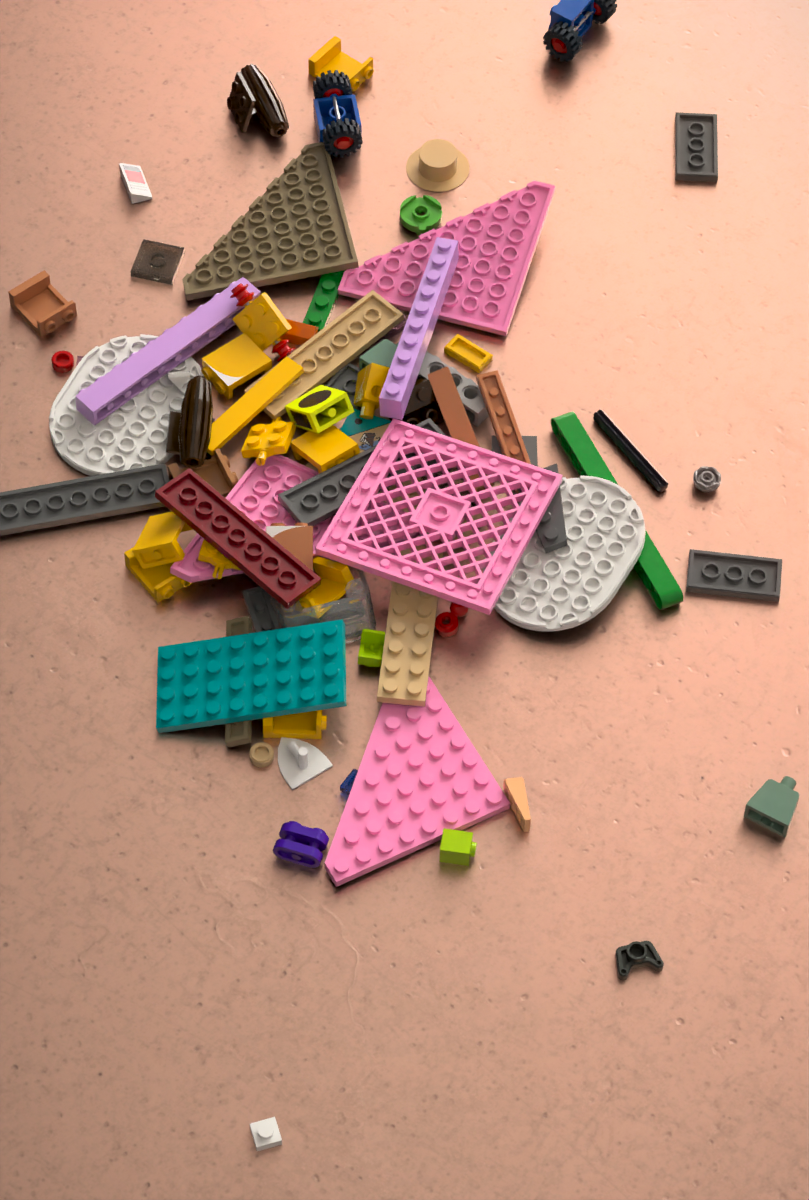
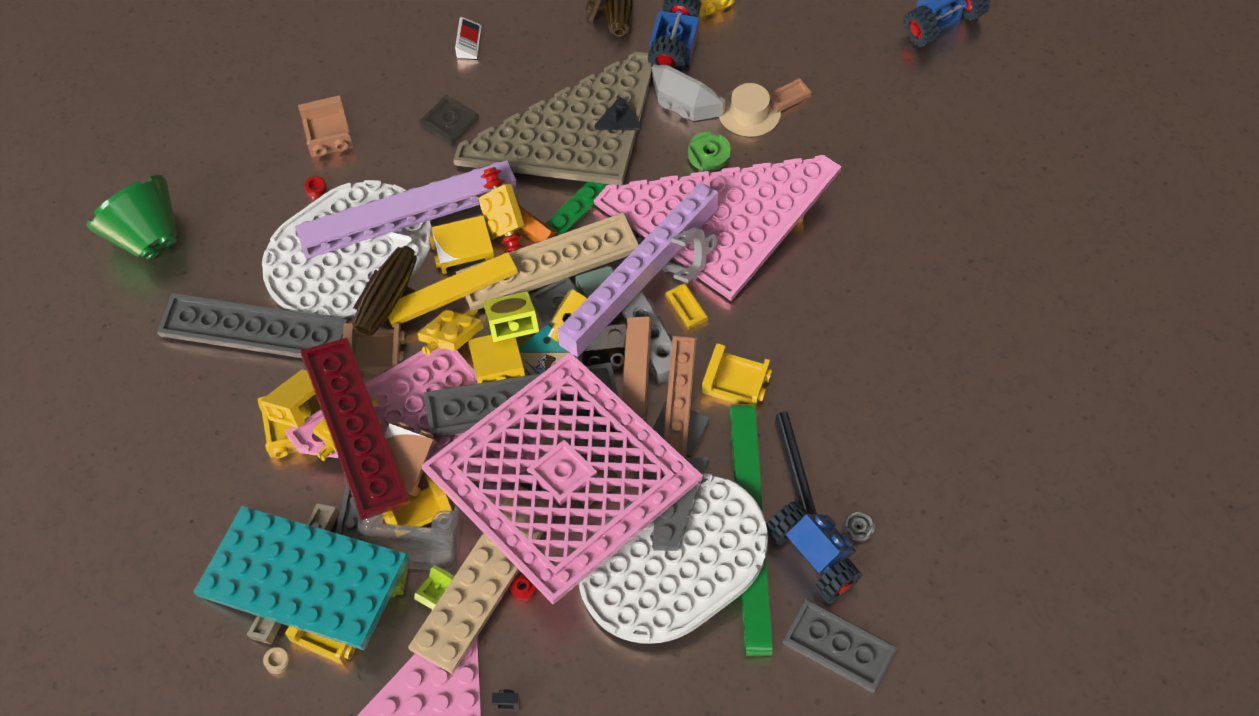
camera: 25 degrees right, 5 degrees up
white shield [278,737,333,790] -> none
dark grey tile [675,112,718,182] -> none
none -> black plate [492,689,520,711]
none -> black piece [594,97,642,130]
none -> light grey wedge [652,64,725,121]
none -> light grey piece [662,227,717,283]
none -> yellow panel [702,343,773,409]
none -> brick [766,500,862,604]
none -> nougat tile [769,78,812,113]

